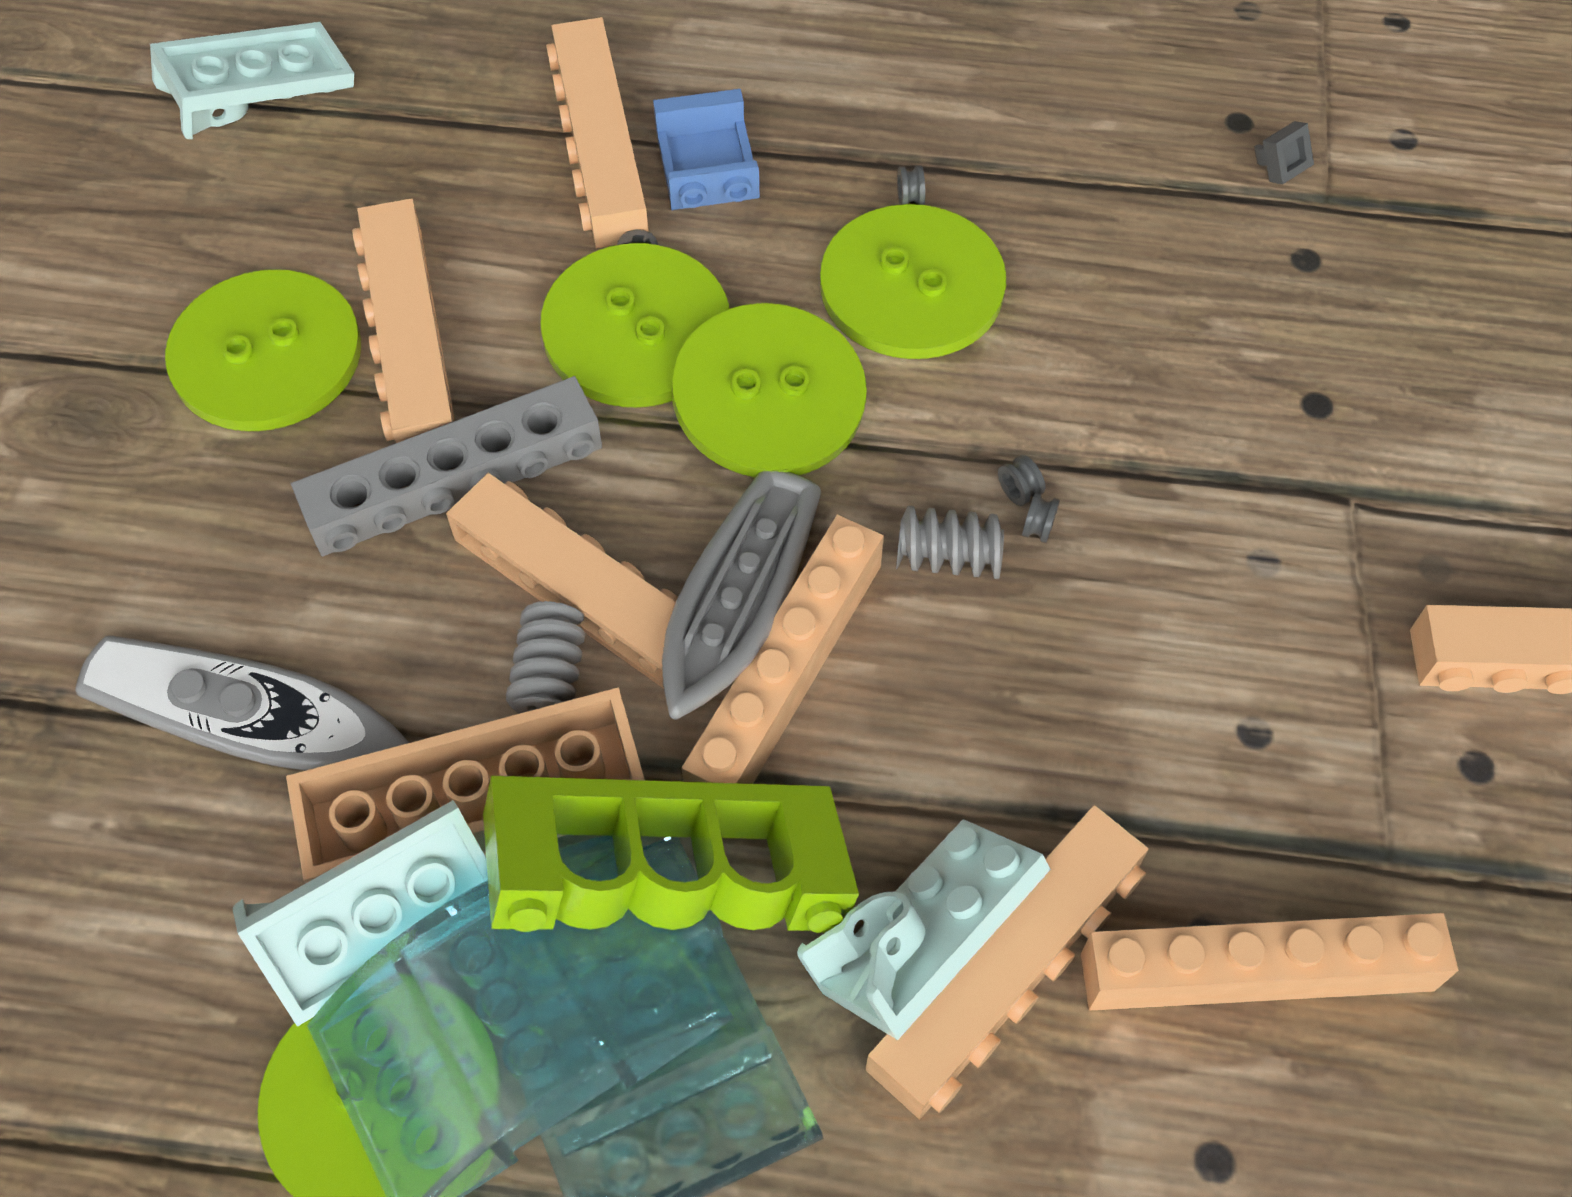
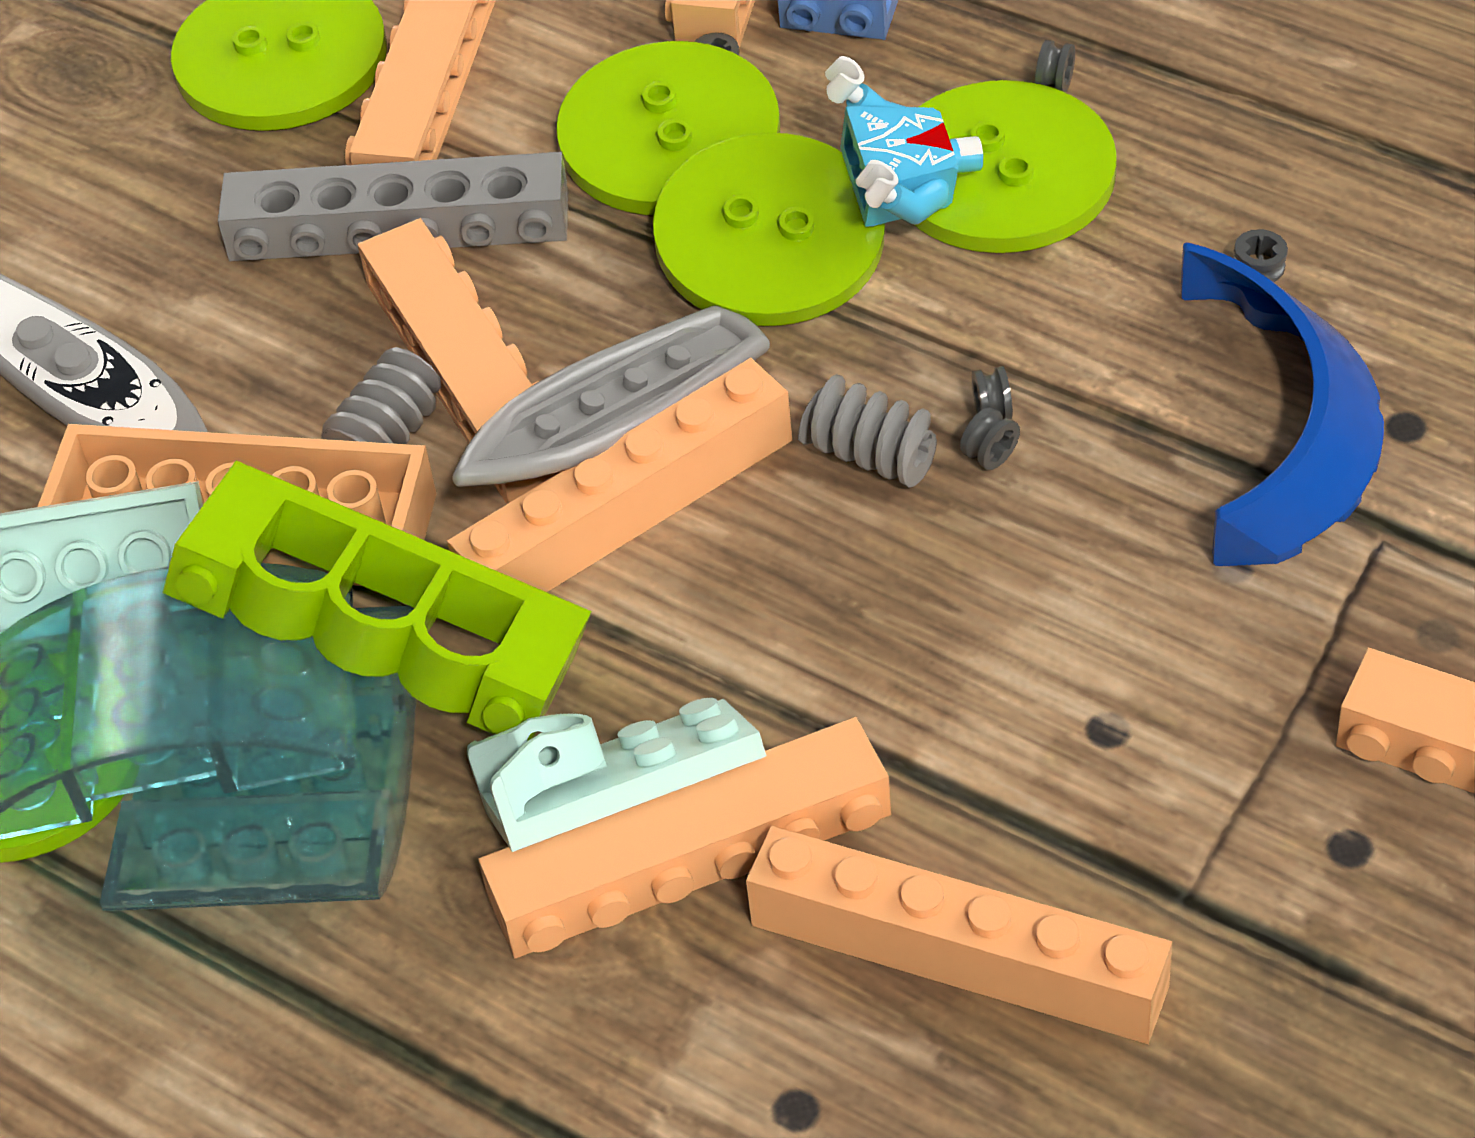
camera: 30 degrees right, 10 degrees down
none -> medium azure torso [825,56,983,227]
none -> blue windscreen [1181,242,1384,566]
none -> dark grey bush [1234,229,1288,282]

